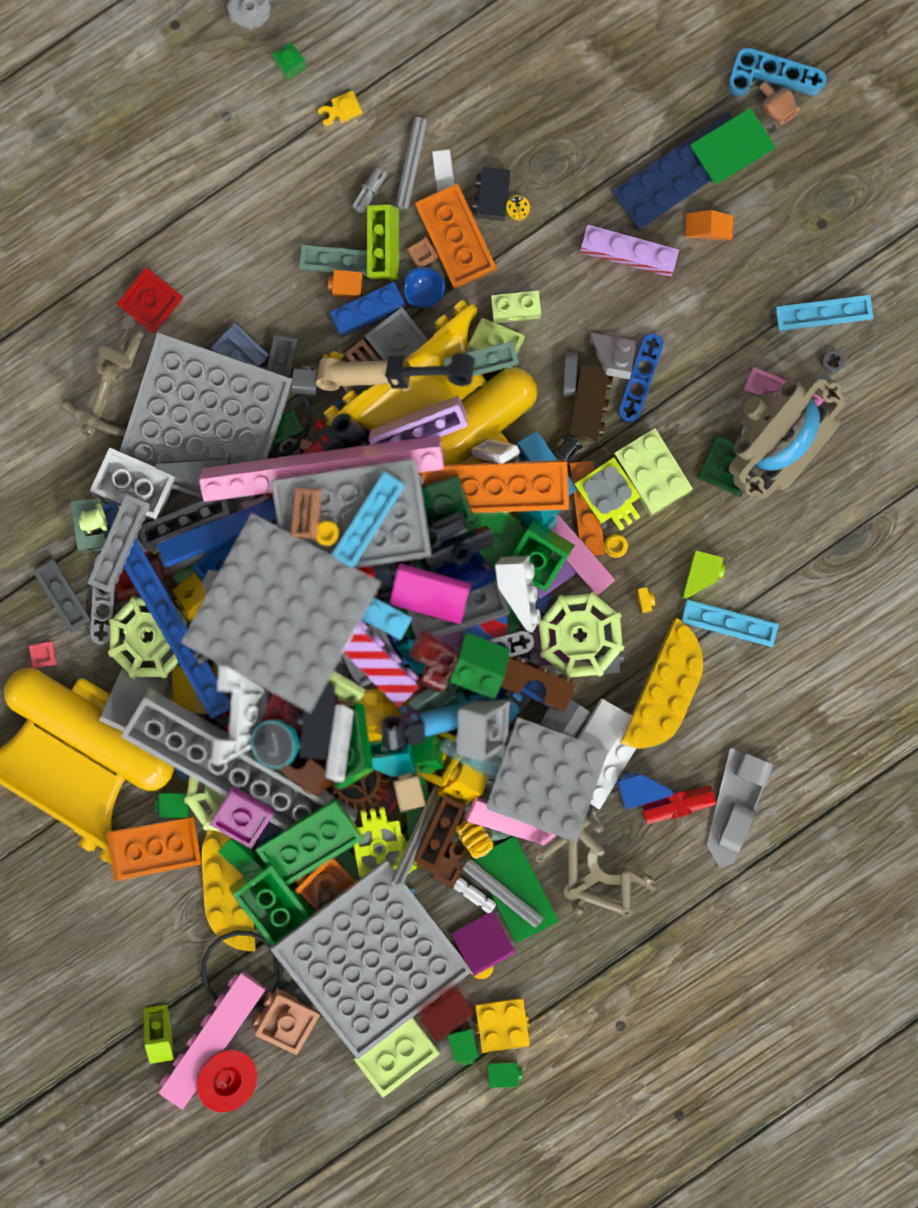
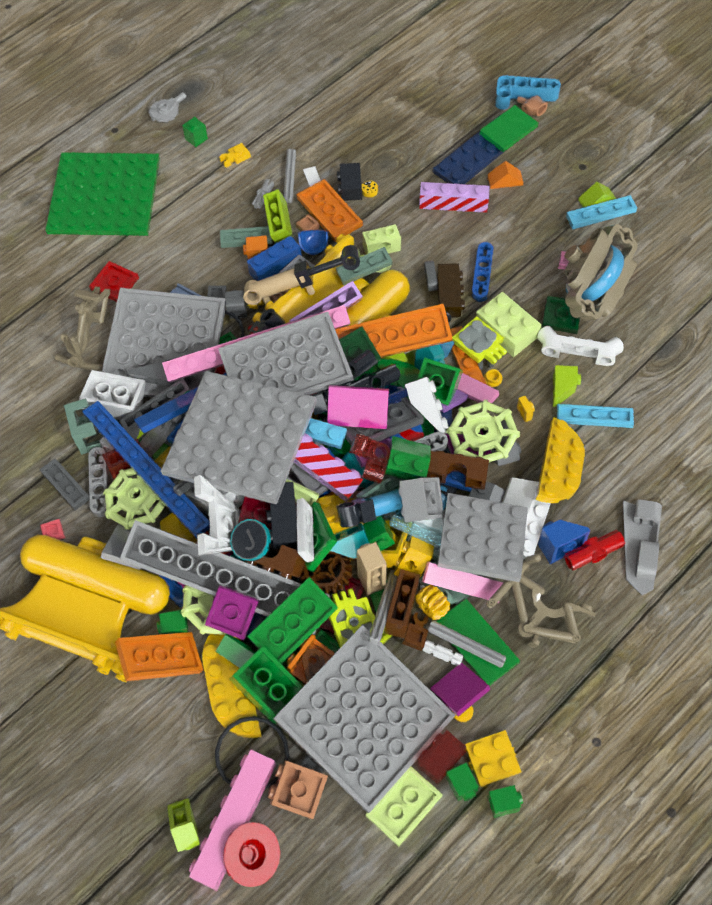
camera: 10 degrees left, 25 degrees down
yellowish green brick [78,503,108,533] -> none
light grey gear [88,494,150,593] -> none
nougat tile [291,488,321,539] -> none
yellow tile [316,521,340,545] -> none
medium azure plate [332,472,406,568] -> none
white tile [471,439,520,464] -> none
light grey wing [590,333,636,379] -> none
none -> green plate [46,152,160,236]
none -> white plate [537,326,623,366]
none -> lime slope [578,182,616,208]

